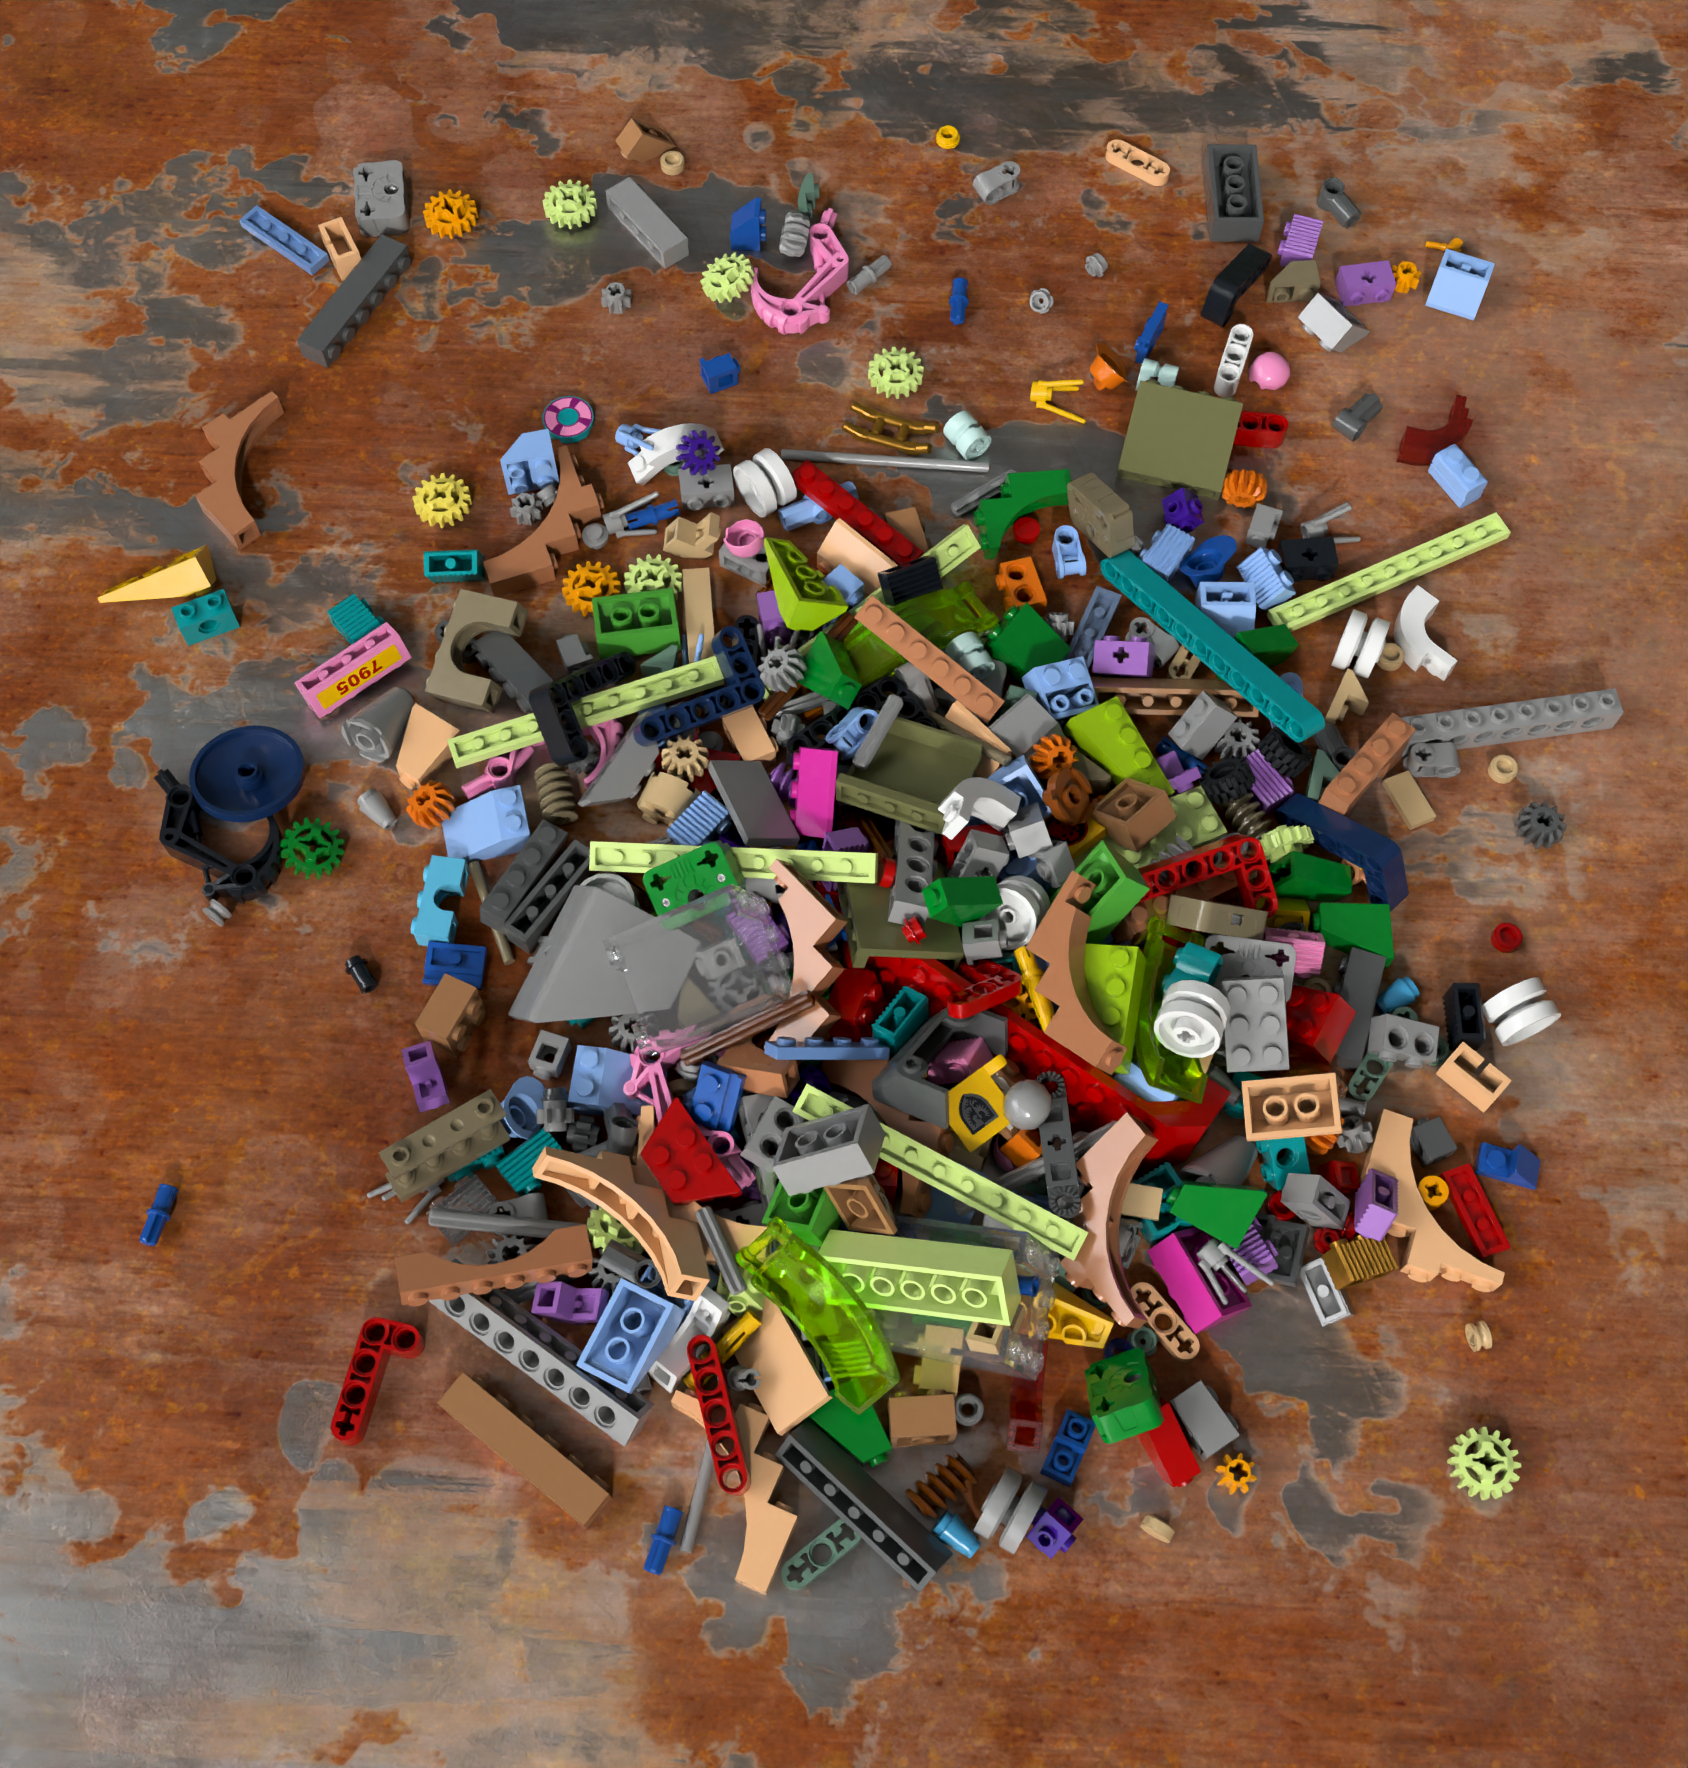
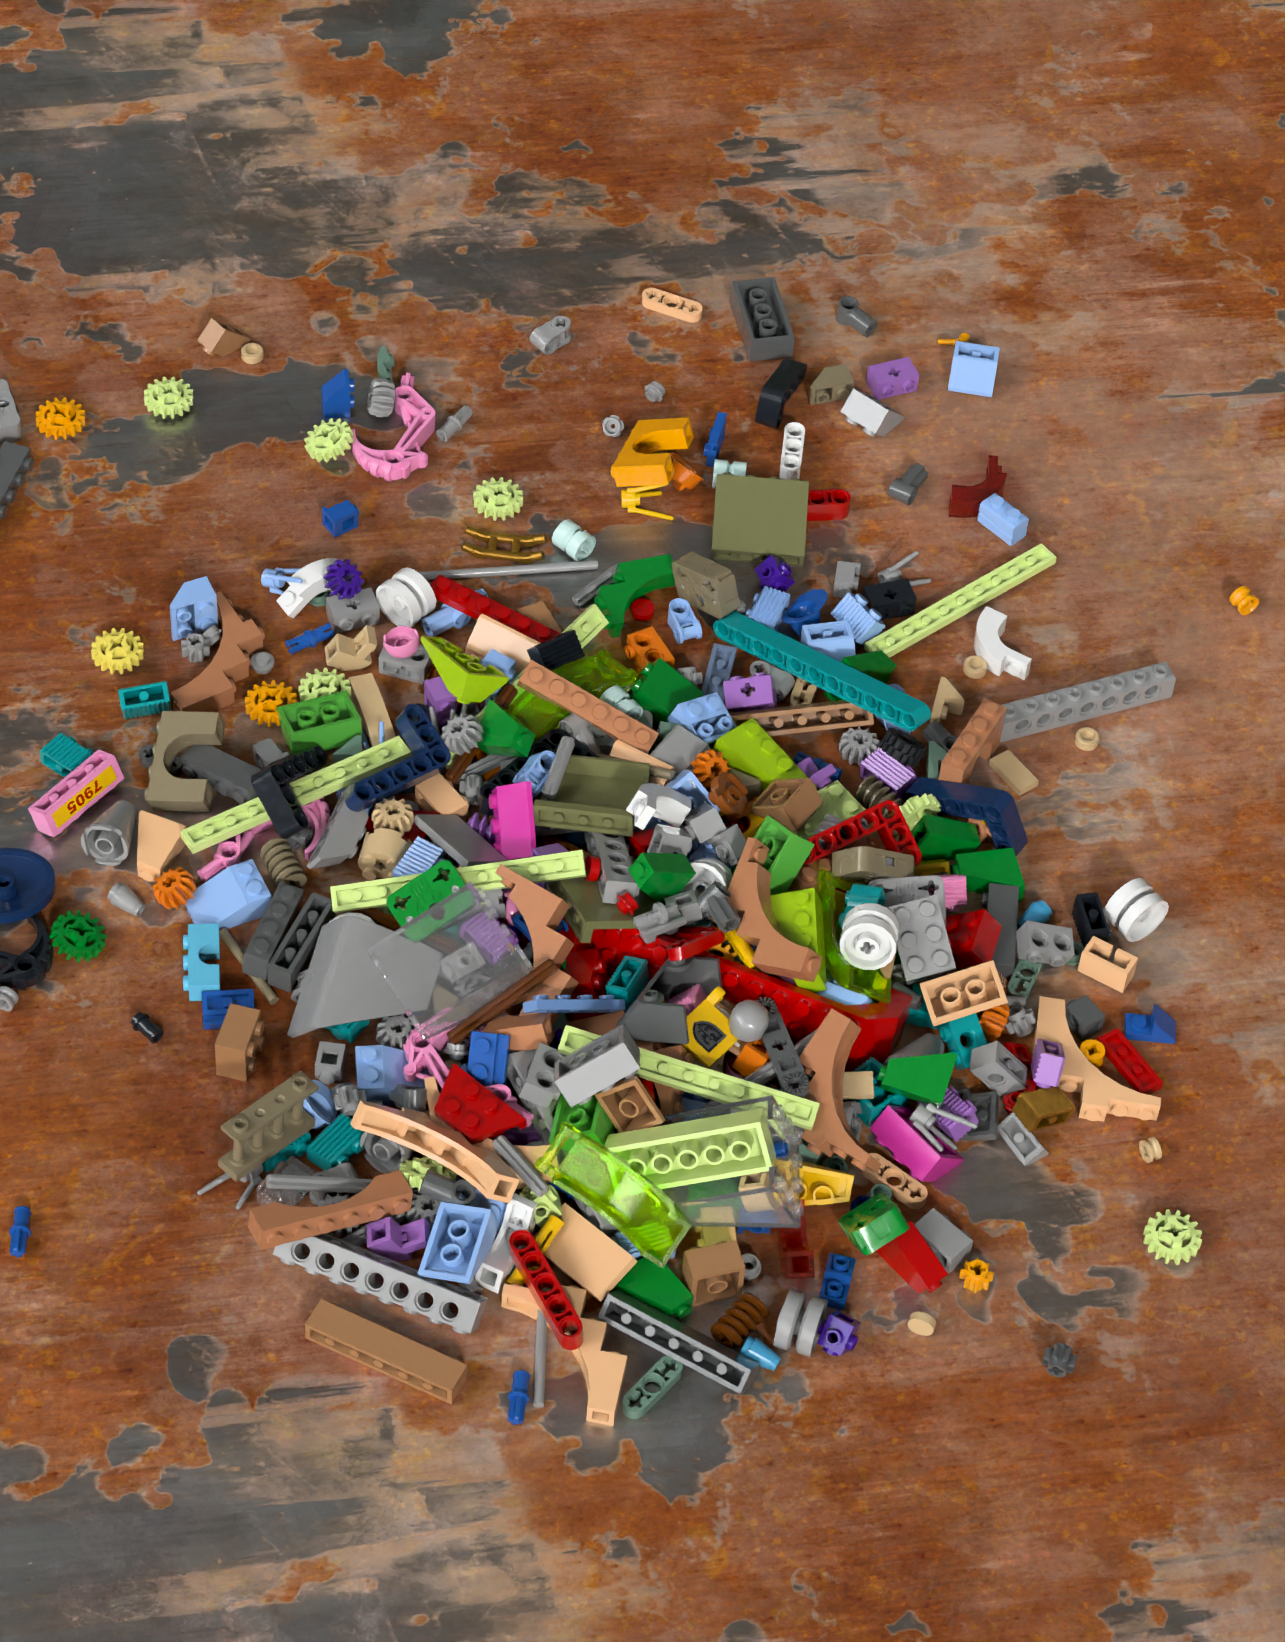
camera: 15 degrees left, 15 degrees down
red beam [331,1317,425,1446] -> none
medium lavender brick [401,1040,450,1113] -> none
tile [542,396,595,444] -> none
light grey gear [601,282,632,314] -> none
light grey plant [602,491,659,539] -> none
light grey brick [606,177,689,269] -> none
light grey axle [717,1365,761,1391] -> none
yellow plate [936,125,960,149] -> none
blue axle [949,277,969,326] -> none
light grey brick [1168,691,1237,760] -> none
black tyre [1199,755,1256,804] -> none
orange gear [1222,468,1268,509] -> none
bright pink hair [1248,352,1290,390] -> none
red tile [1266,1191,1296,1222] -> none
medium lavender brick [1277,214,1323,267] -> none
white wheel [1331,609,1390,679] -> none
light orange gear [1391,261,1421,293] -> none
light grey piece [1402,742,1461,778] -> none
red tile [1491,923,1523,953] -> none
dark grey gear [1515,801,1567,850] -> none
none -> light orange arch [611,417,694,487]
none -> light grey hips [633,902,687,944]
none -> dark grey piece [697,880,741,933]
none -> dark grey gear [1042,1343,1077,1377]

